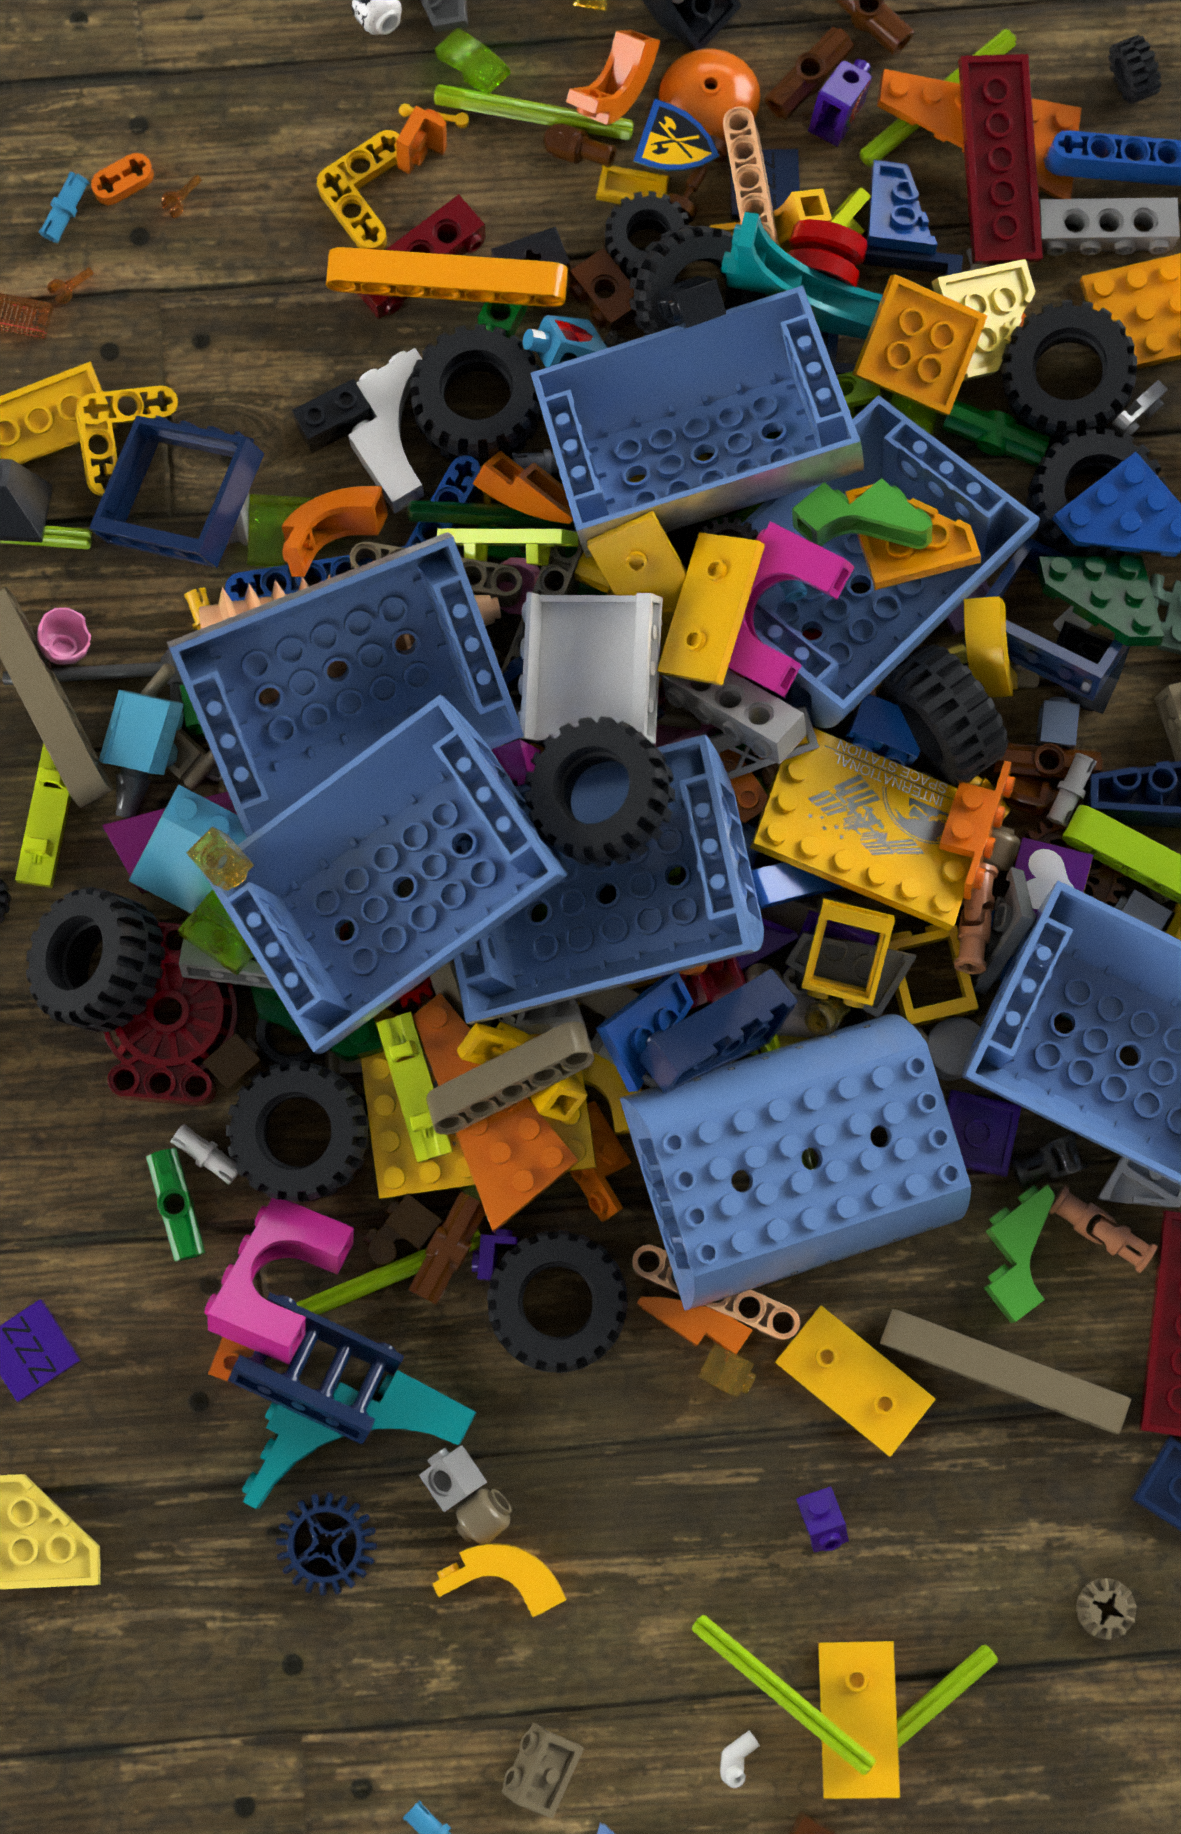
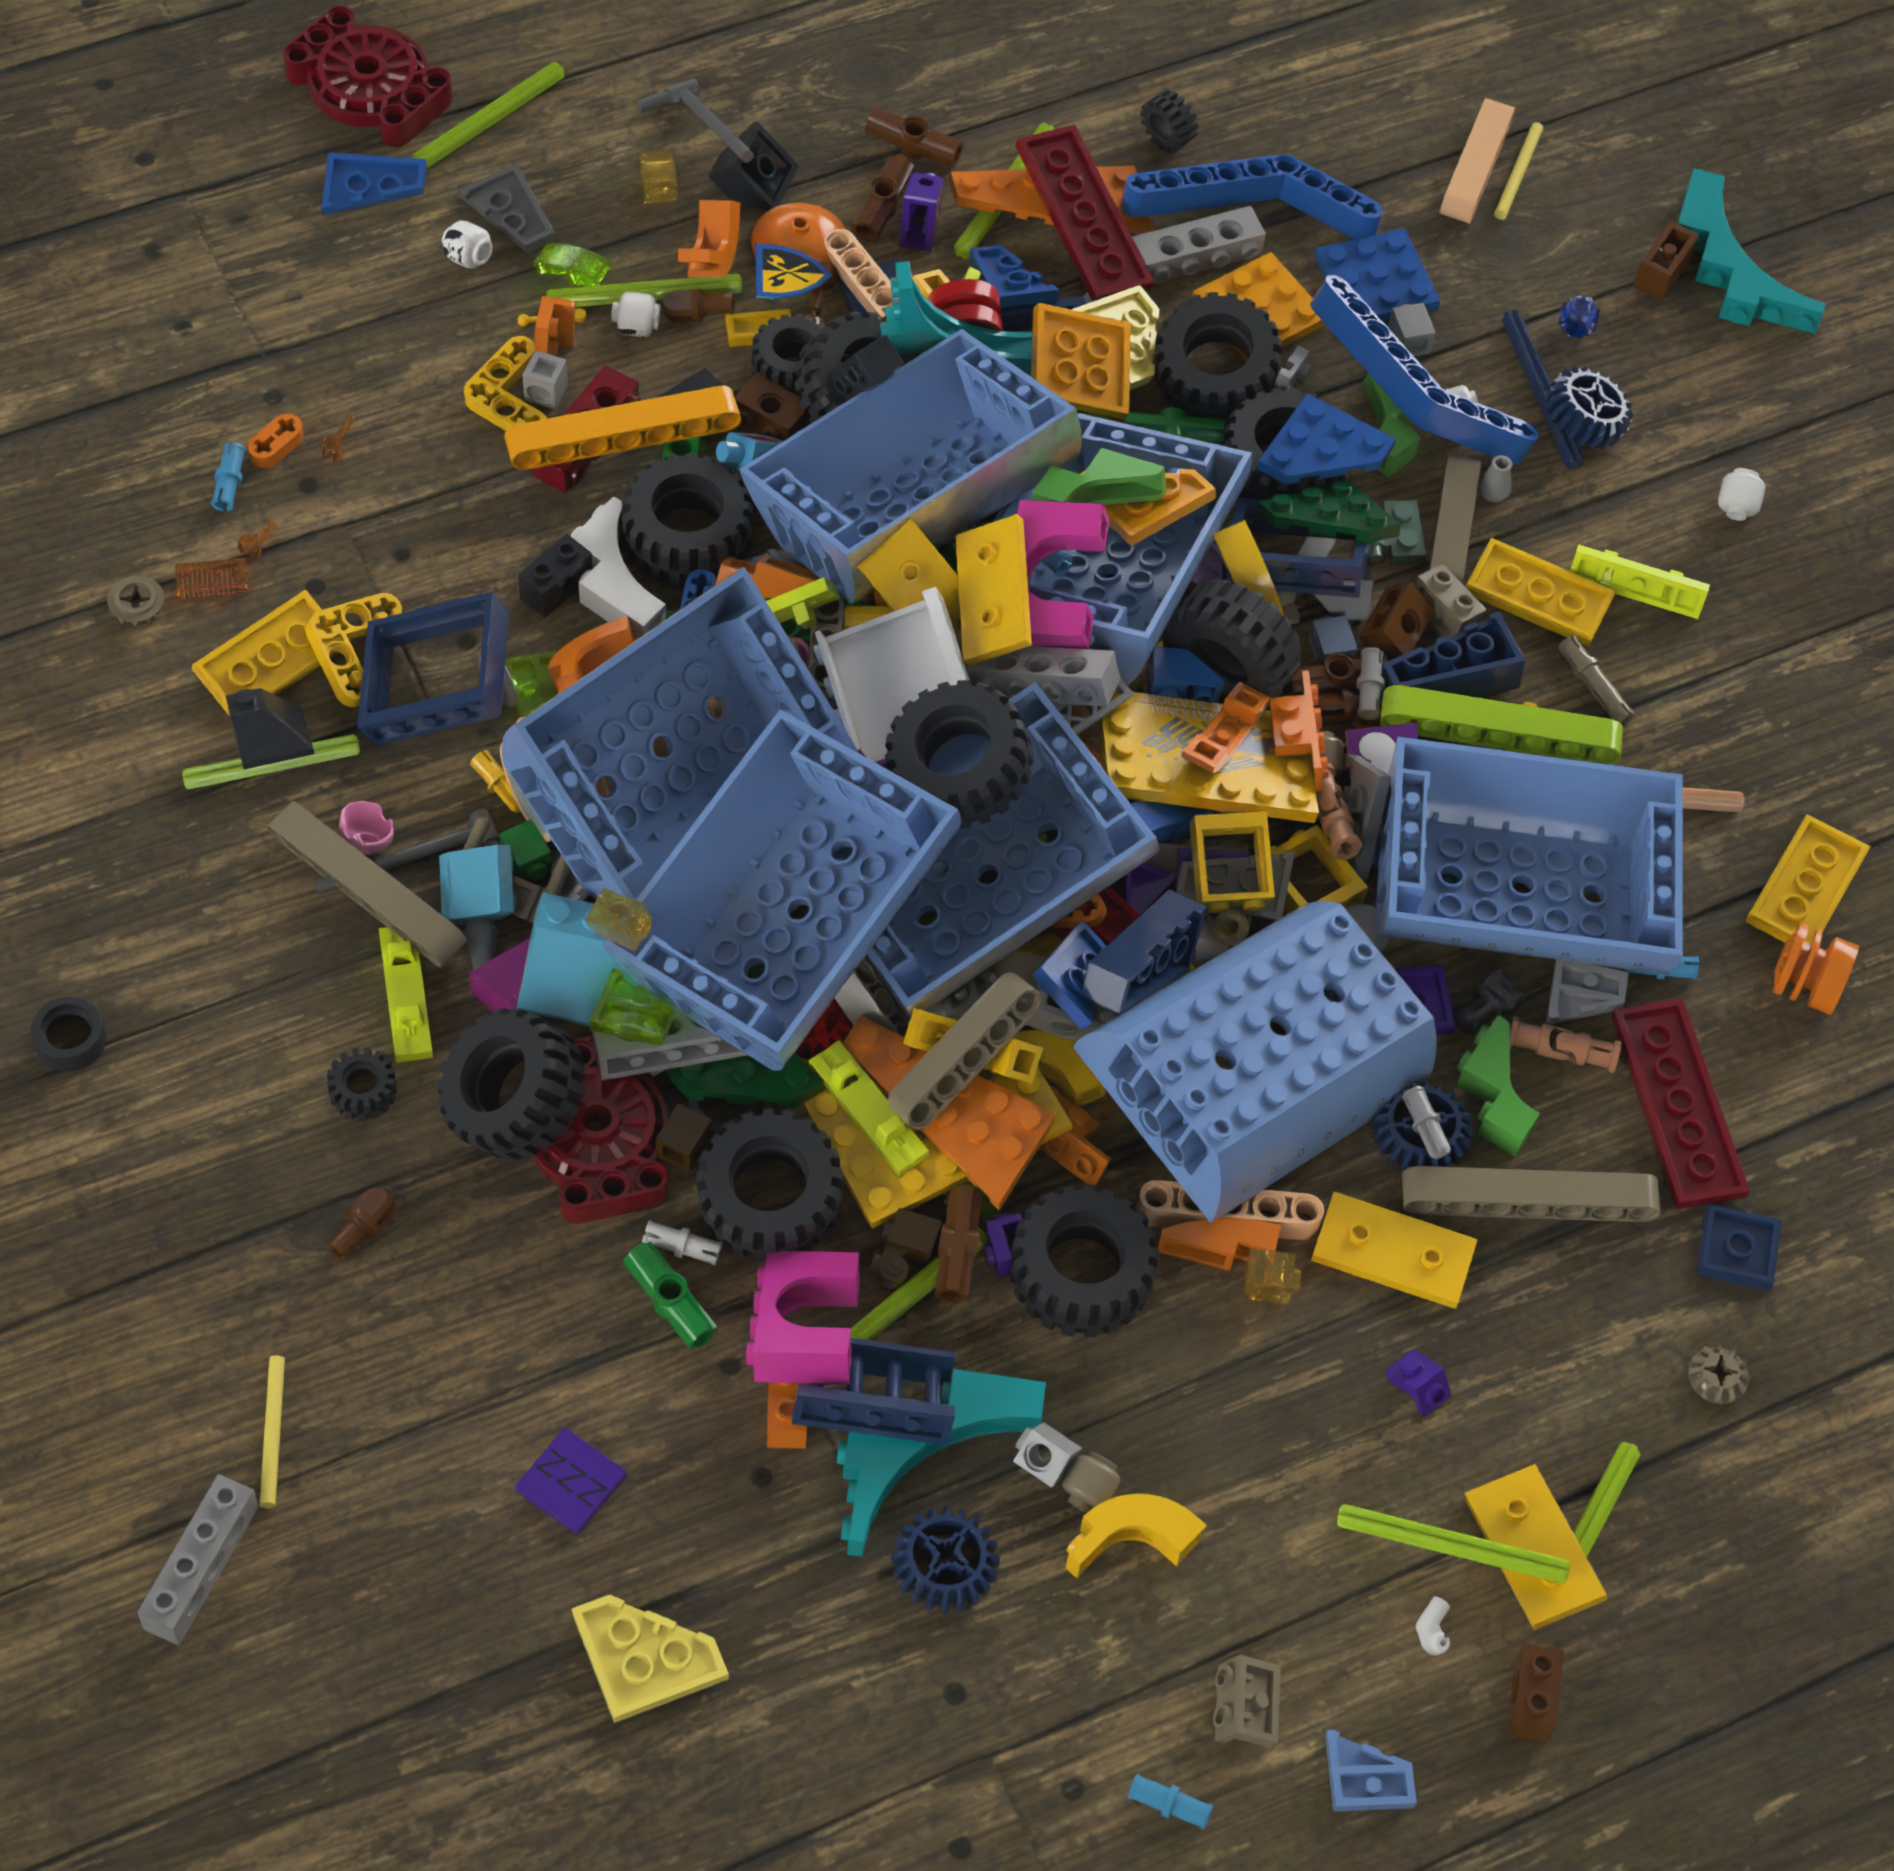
camera: 25 degrees left, 20 degrees down
none -> light grey brick [523,350,568,410]
none -> white head [611,292,661,338]
none -> orange slope [1181,681,1270,773]
none -> reddish brown brick [1359,582,1434,661]
none -> dark blue gear [1371,1079,1473,1172]
none -> light grey axle [1402,1086,1450,1159]

